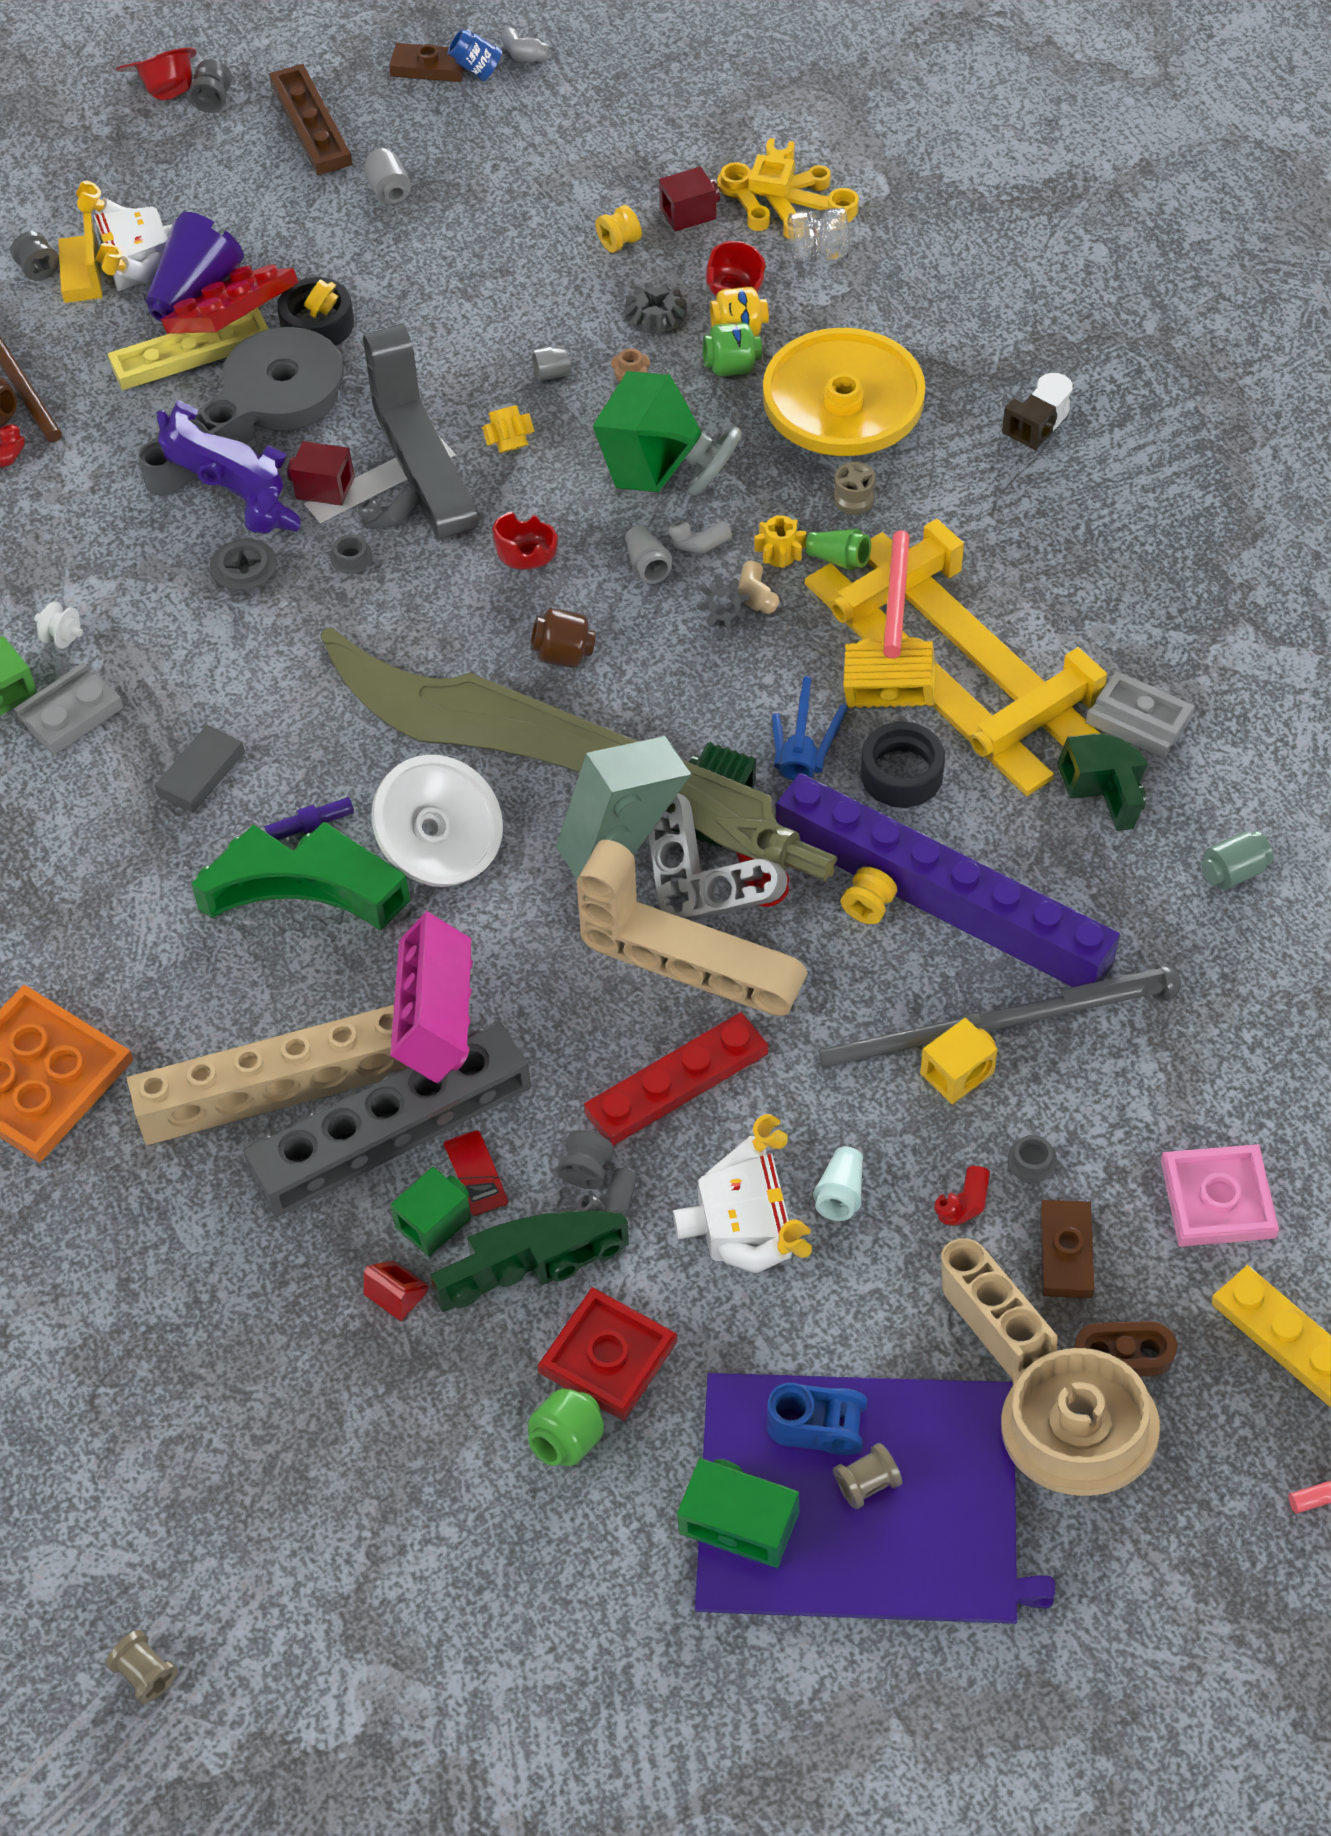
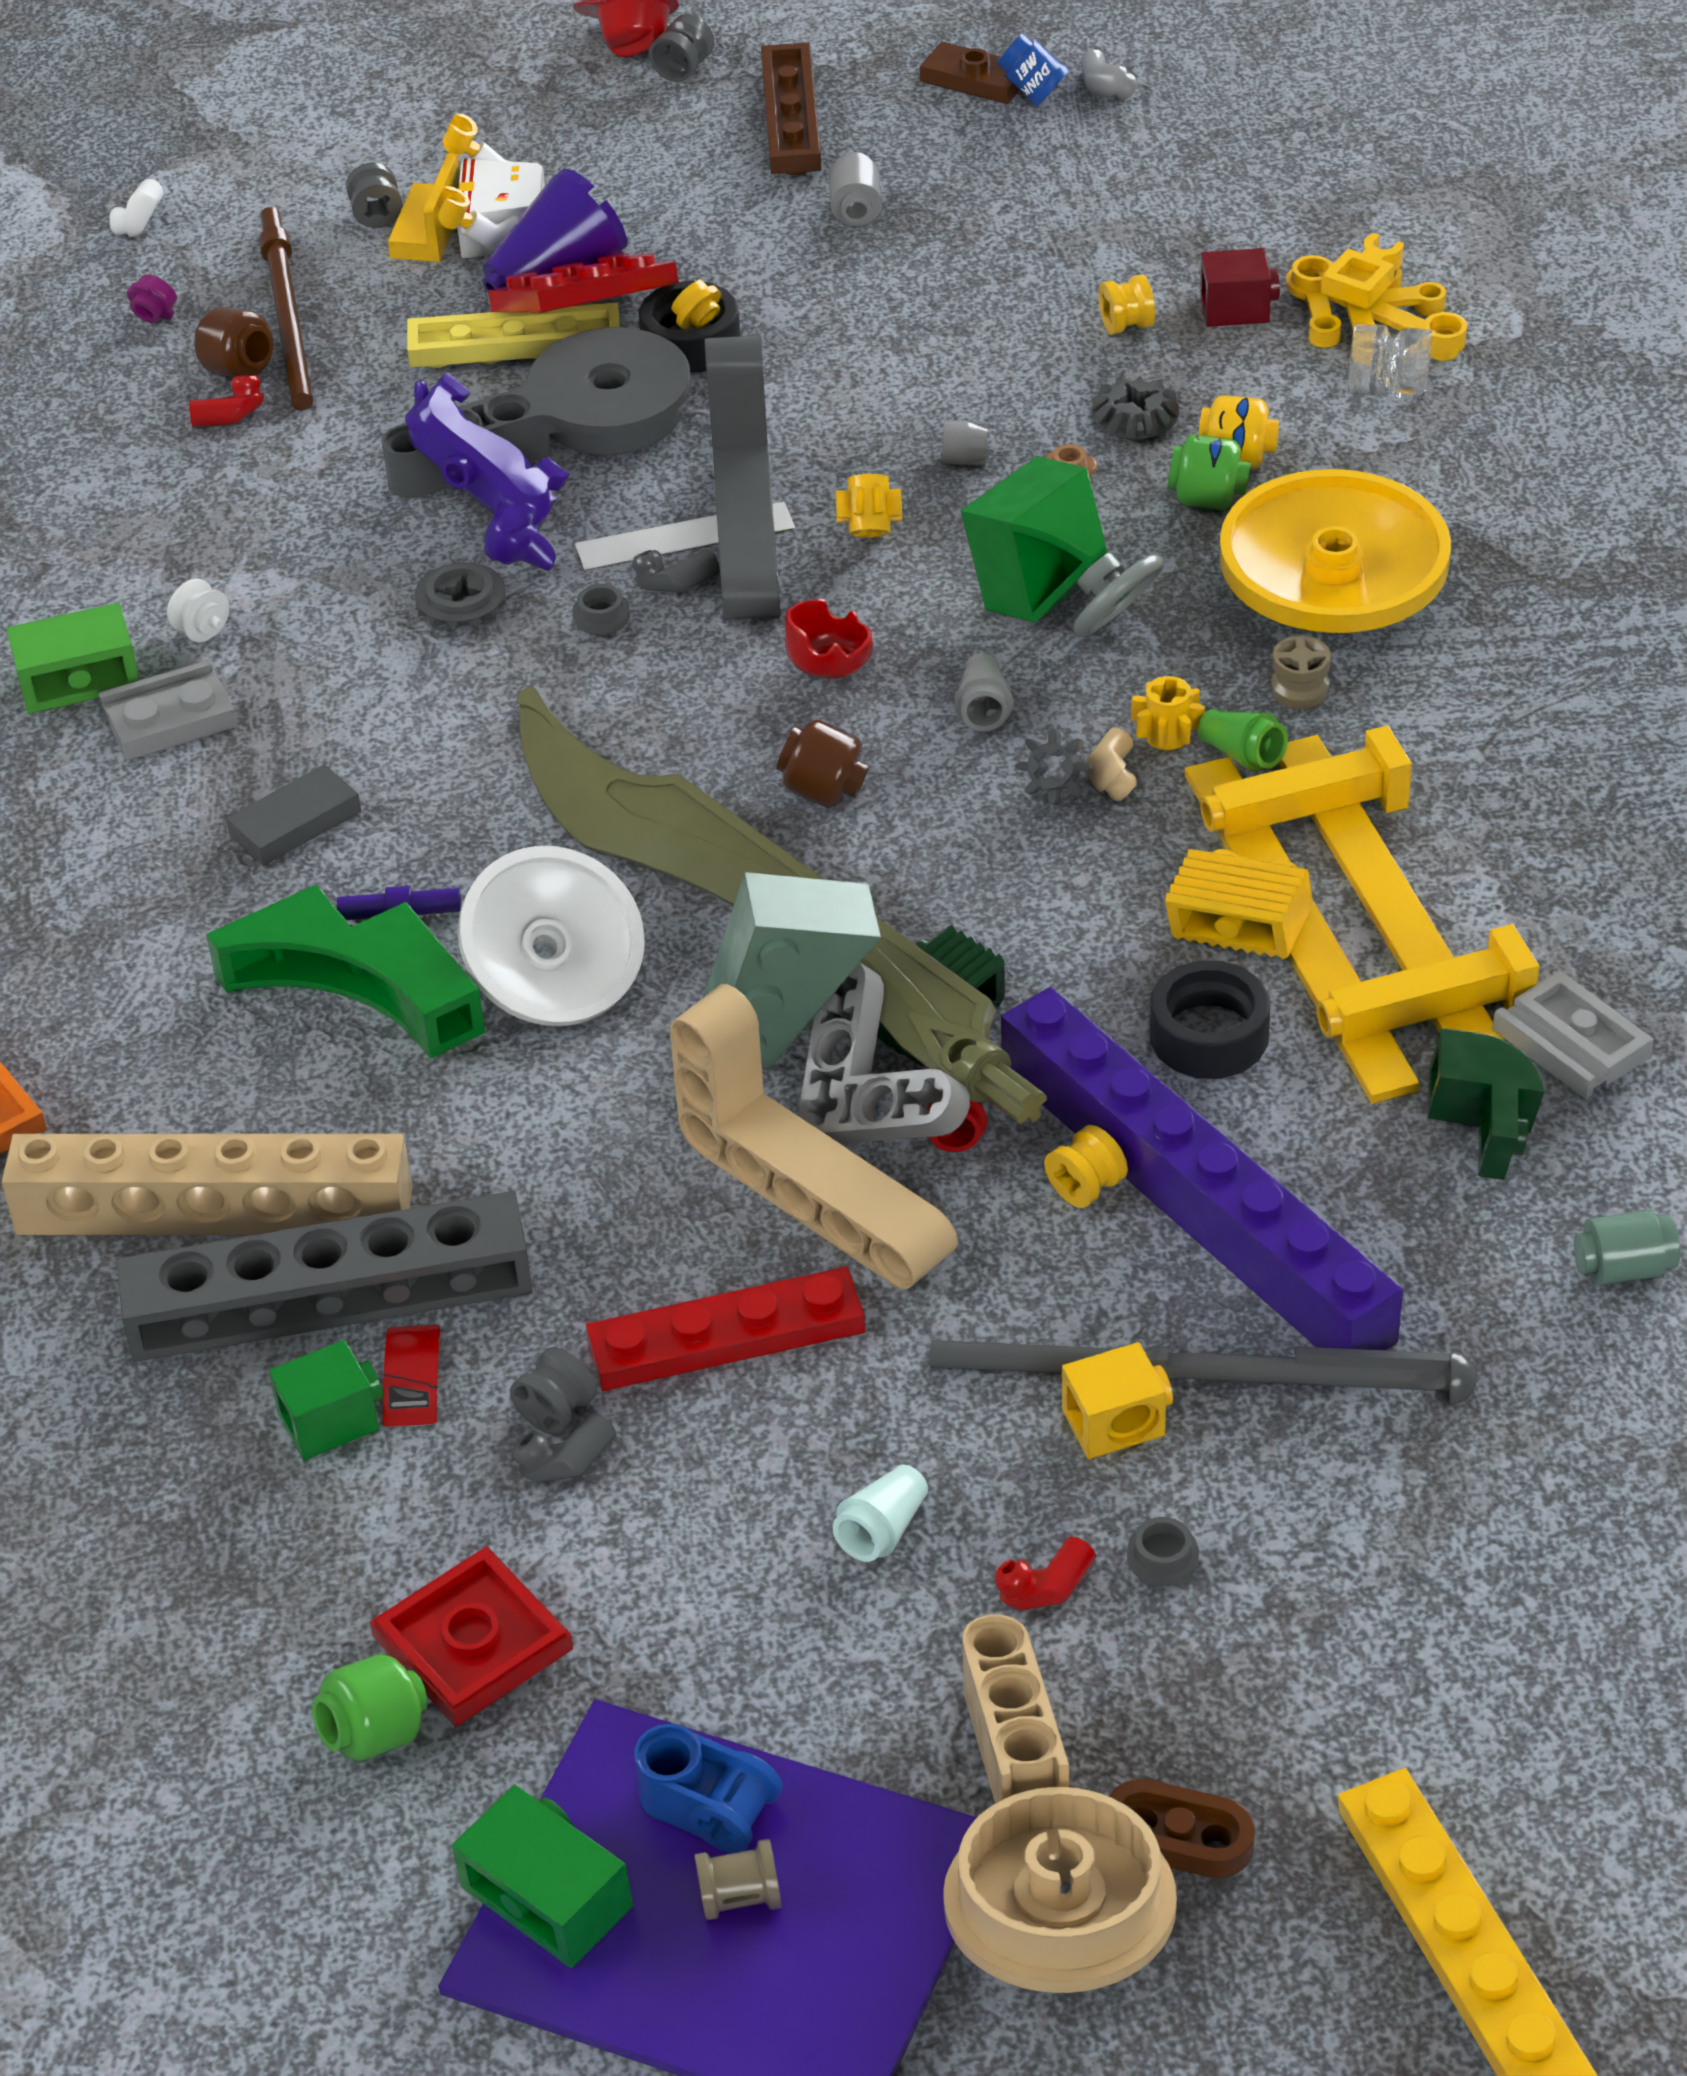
camera: 20 degrees right, 10 degrees down
dark red brick [287,441,355,506] -> none
red slope [363,1260,429,1322] -> none
dark pink brick [390,911,473,1084] -> none
dark green slope [430,1211,629,1312] -> none
light grey arm [668,520,732,554] -> none
white torso [673,1114,812,1273] -> none
red hair [705,241,766,296] -> none
blue plant [772,675,848,780] -> none
coral bar [883,530,910,658] -> none
dark brown leg [1002,373,1073,451] -> none
reddish brown plate [1040,1200,1094,1298] -> none
bright pink tile [1161,1144,1279,1247] -> none

